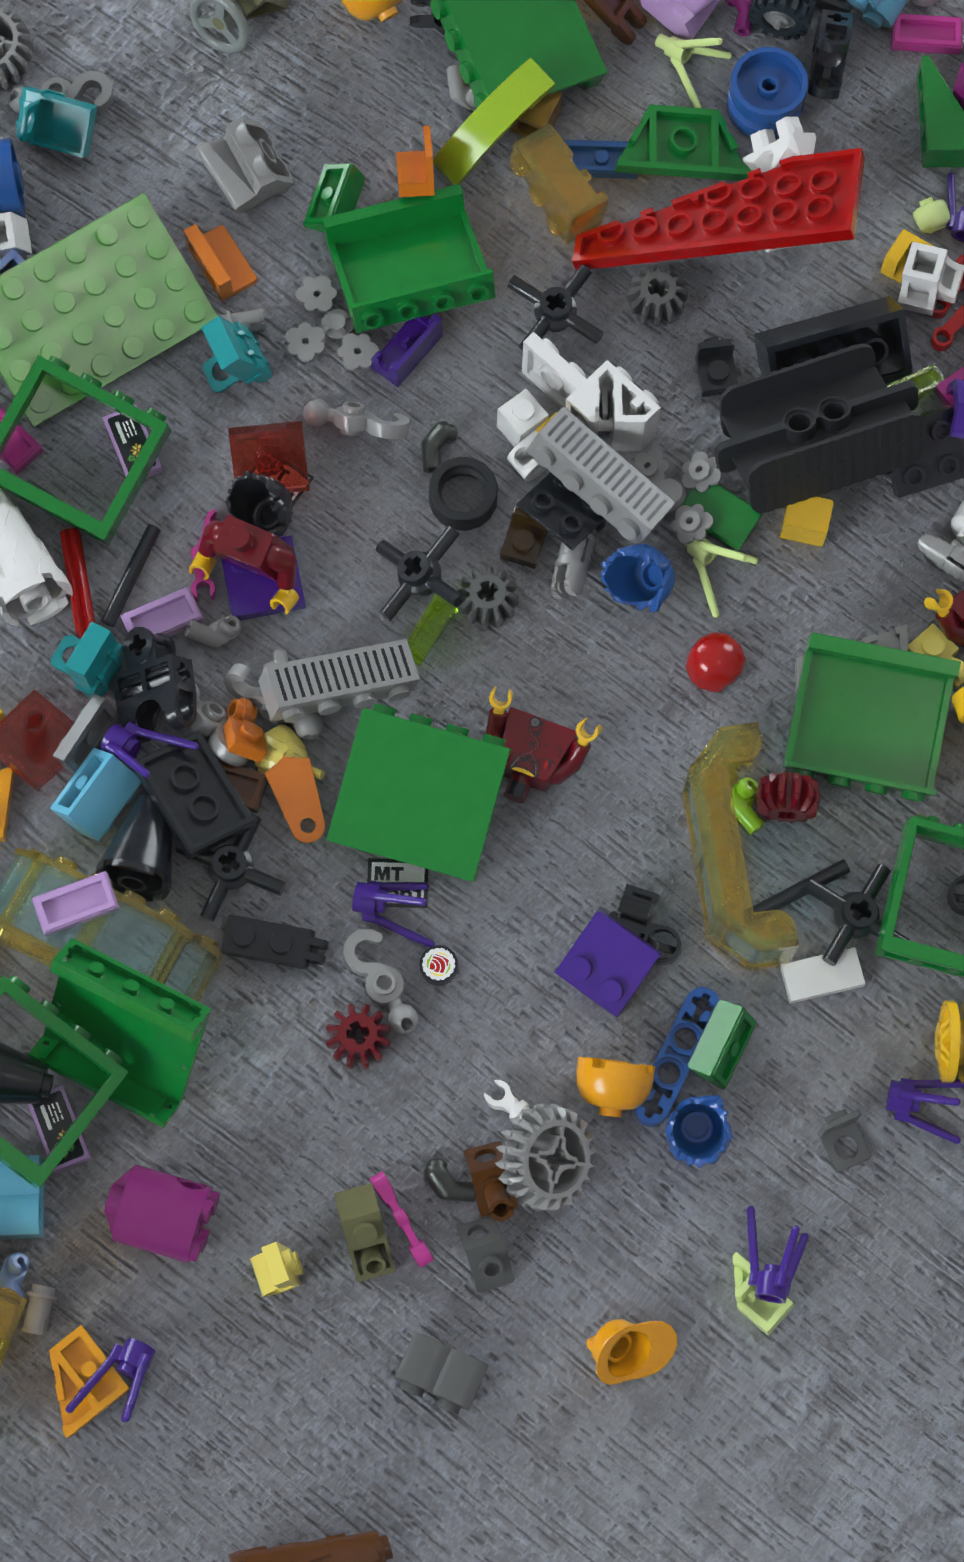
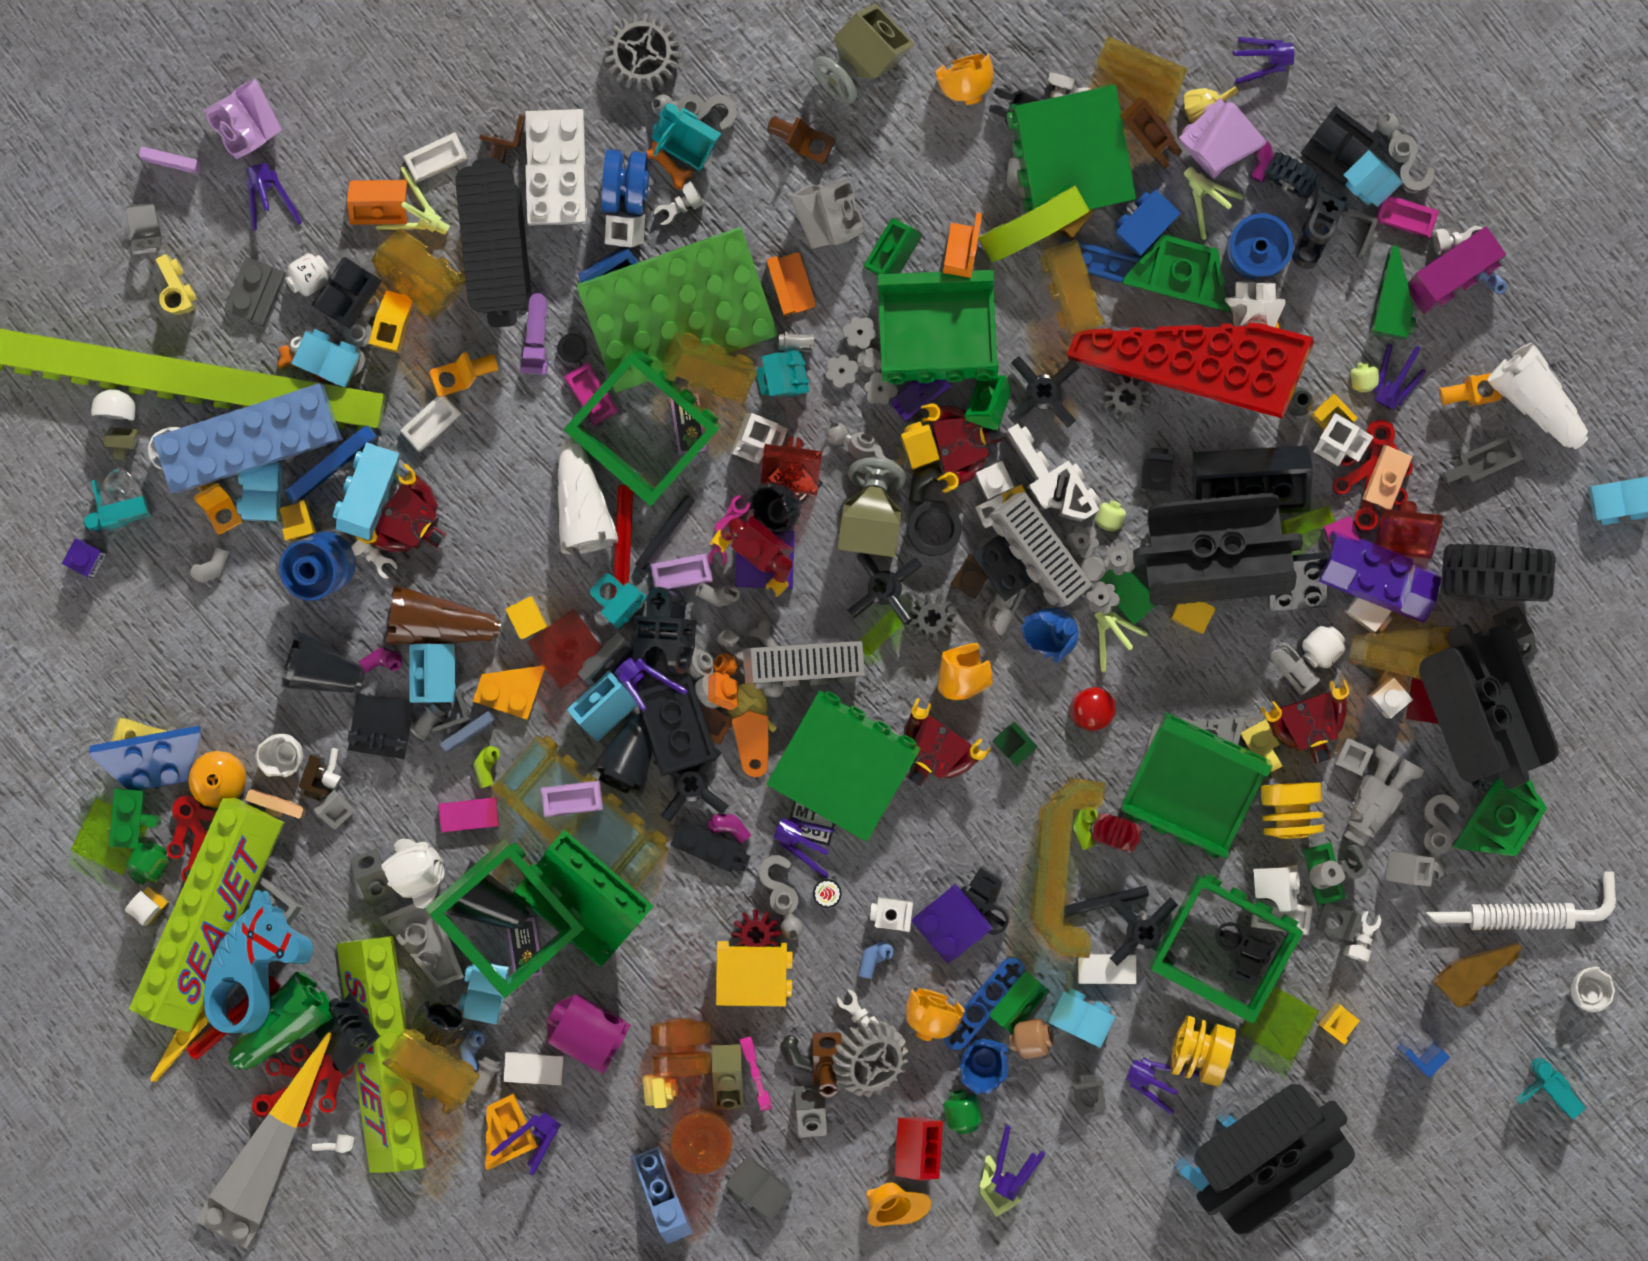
camera: 15 degrees right, 15 degrees up
none -> white tile [504,1052,564,1085]
none -> medium blue slope [632,1146,694,1244]
none -> orange piece [646,140,693,189]
none -> clear orange wheel [650,1018,712,1076]
none -> white piece [654,181,705,225]
none -> clear yellow wedge [661,332,757,403]
none -> clear orange wheel [671,1107,733,1174]
none -> magenta arm [708,813,751,844]
none -> yellow panel [716,941,793,1006]
none -> white brick [731,413,787,464]
none -> reddish brown bracket [767,116,836,164]
none -> olive piece [837,457,906,557]
none -> medium blue arm [858,942,894,979]
none -> white brick [870,897,913,932]
none -> red brick [894,1117,943,1180]
none -> yellow slope [900,422,940,470]
none -> dark red torso [921,403,1002,493]
none -> light orange piece [938,643,993,700]
none -> green head [943,1089,983,1134]
none -> green slope [964,375,1011,430]
none -> dark green panel [993,721,1038,767]
none -> medium nougat head [1009,1019,1054,1059]
none -> medium azure brick [1047,988,1116,1048]
none -> yellowish green piece [1095,500,1126,532]
none -> blue brick [1114,189,1180,258]
none -> pearl dark grey cone [1287,387,1313,416]
none -> dark grey bracket [1342,207,1378,259]

